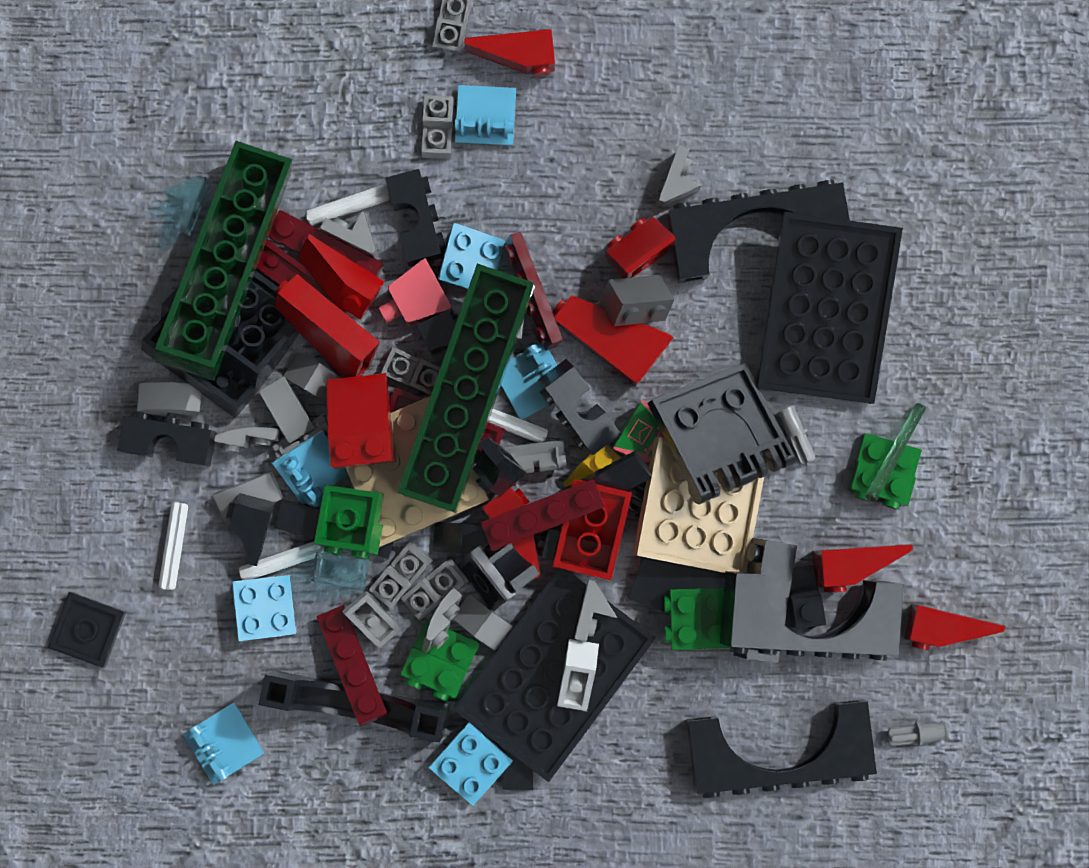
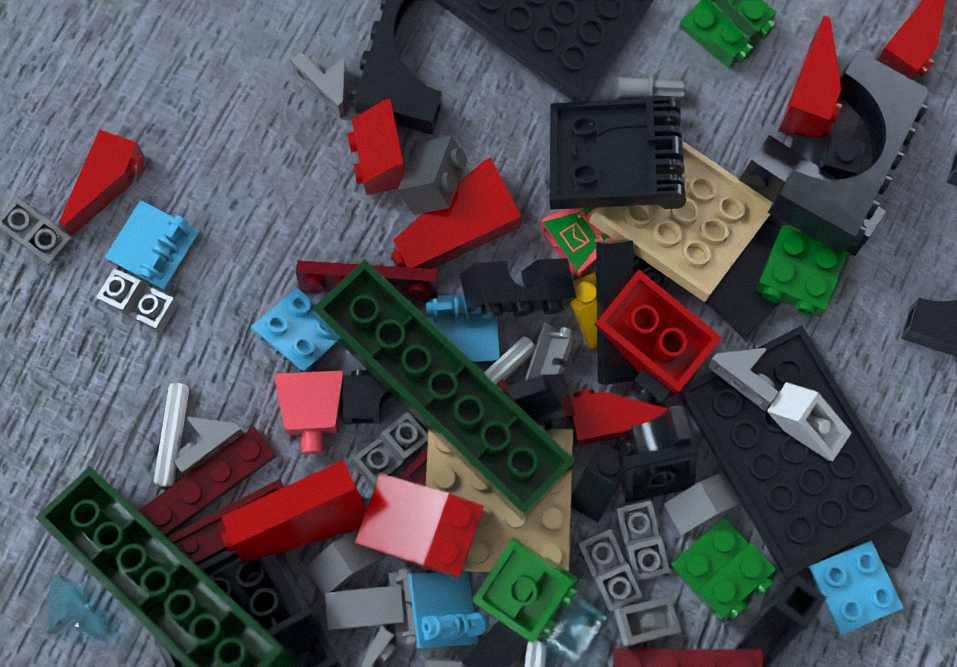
camera: 65 degrees left, 10 degrees down
red slope [298,234,385,320] -> none
black arch [385,169,446,267] -> none
light grey slope [422,588,462,653] -> none
dark red plate [481,479,605,550] -> none

